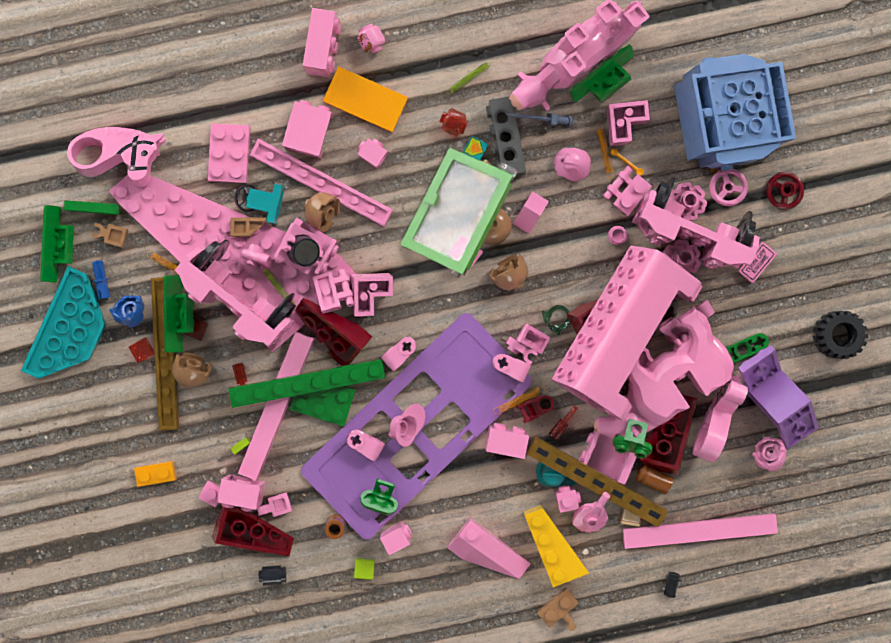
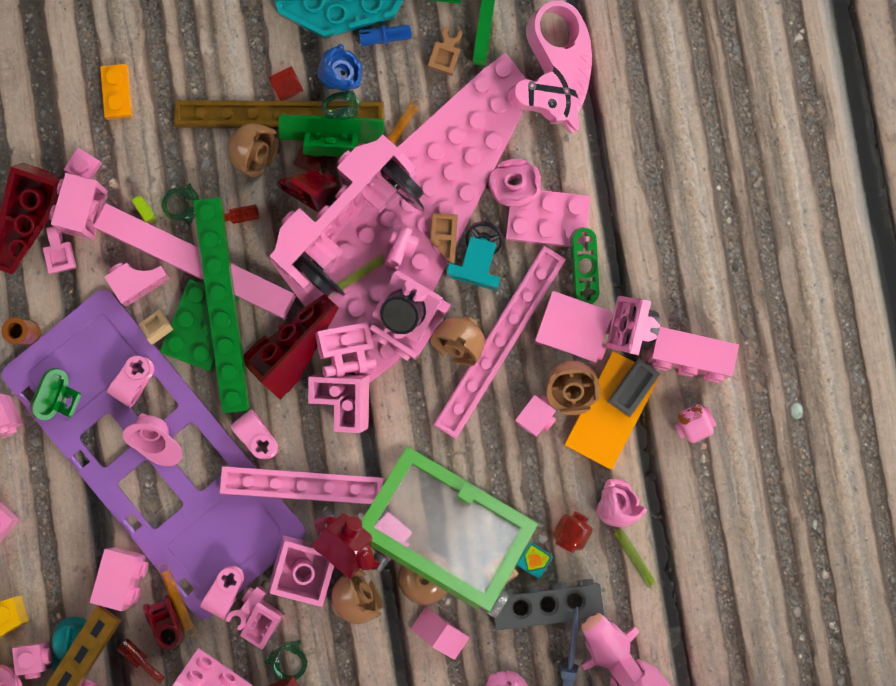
camera: 95 degrees right, 5 degrees down
none -> bright pink arch [105,263,171,307]
none -> tan tile [138,309,174,345]
none -> clear green piece [161,183,200,224]
none -> bright pink plate [220,466,383,505]
none -> bright pink brick [268,535,334,607]
none -> dark red wedge [276,171,340,213]
none -> dark red torso [311,509,389,579]
none -> clear green piece [321,90,360,118]
none -> bright pink tile [488,159,542,207]
none -> medium nougat cylinder [546,360,600,415]
none -> green beam [570,227,600,304]
none -> bright pink hair [596,478,647,527]
none -> bright pink piece [606,296,660,355]
none -> dark grey tile [608,358,661,417]

